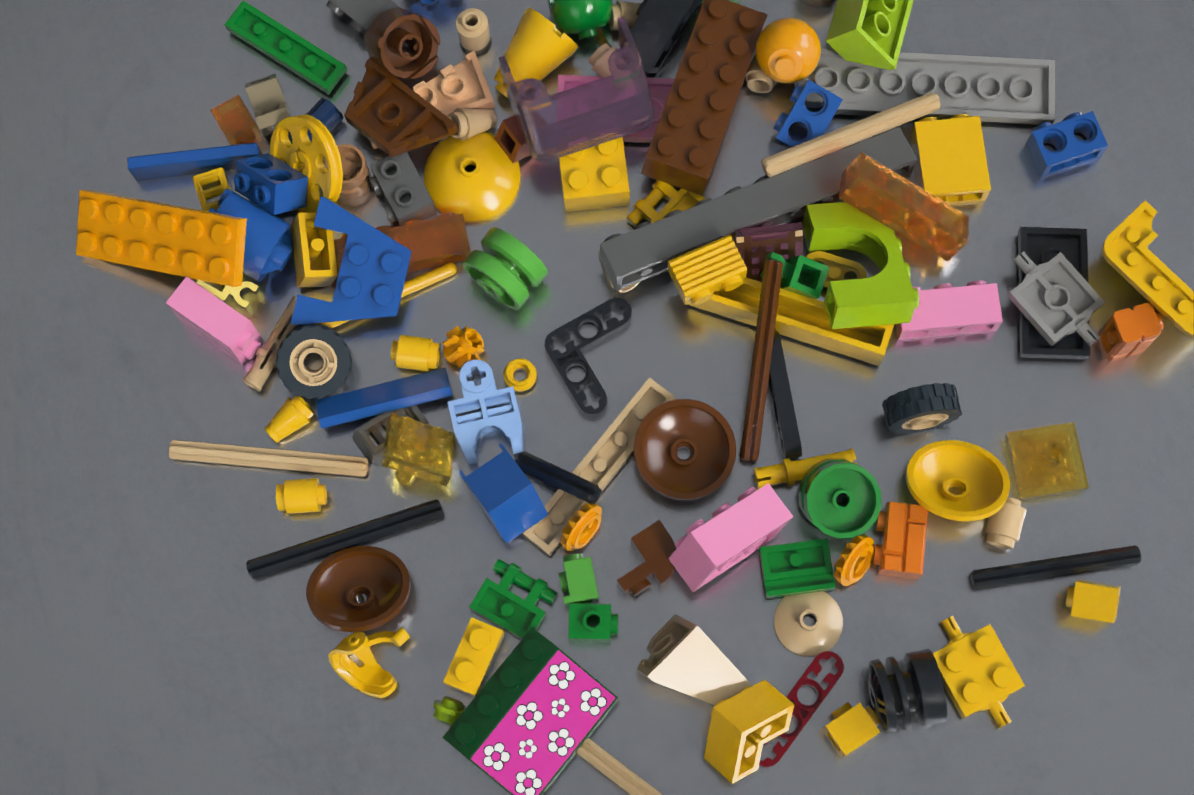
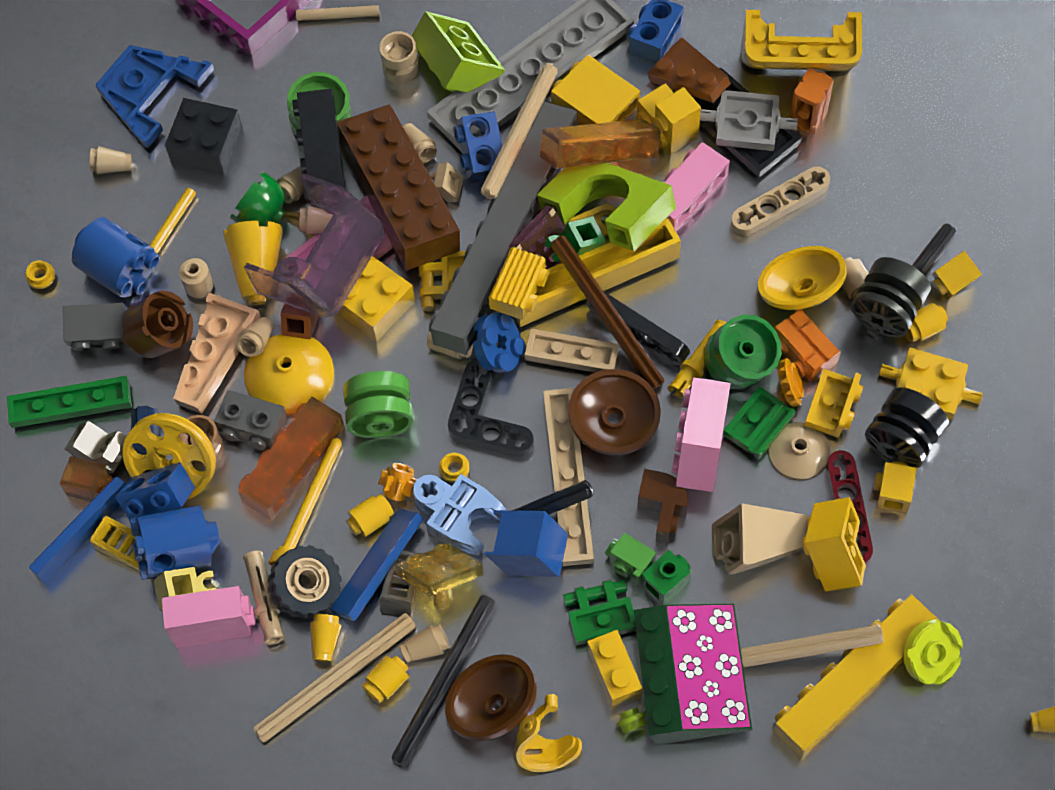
camera: 45 degrees left, 10 degrees down
light orange plate [76,190,247,287] -> none
blue wing [291,196,412,325] -> none
yellow brick [291,212,338,288] -> none
reddish brown wing [344,58,459,157] -> none
light orange gear [560,503,602,552] -> none
light orange brick [755,17,821,84] -> none
black wheel [882,383,962,434] -> none
clear yellow plate [1005,422,1089,501] -> none
none -> tan cone [400,624,450,663]
none -> tan tile [430,162,464,203]
none -> blue plate [473,312,526,373]
none -> tan plate [525,329,619,372]
none -> yellow brick [636,83,701,155]
none -> dark orange wing [647,37,731,103]
none -> tan beam [731,167,830,237]
none -> yellow bracket [804,368,864,438]
none -> pearl dark grey wheel [850,257,931,337]
none -> yellow brick [904,303,948,343]

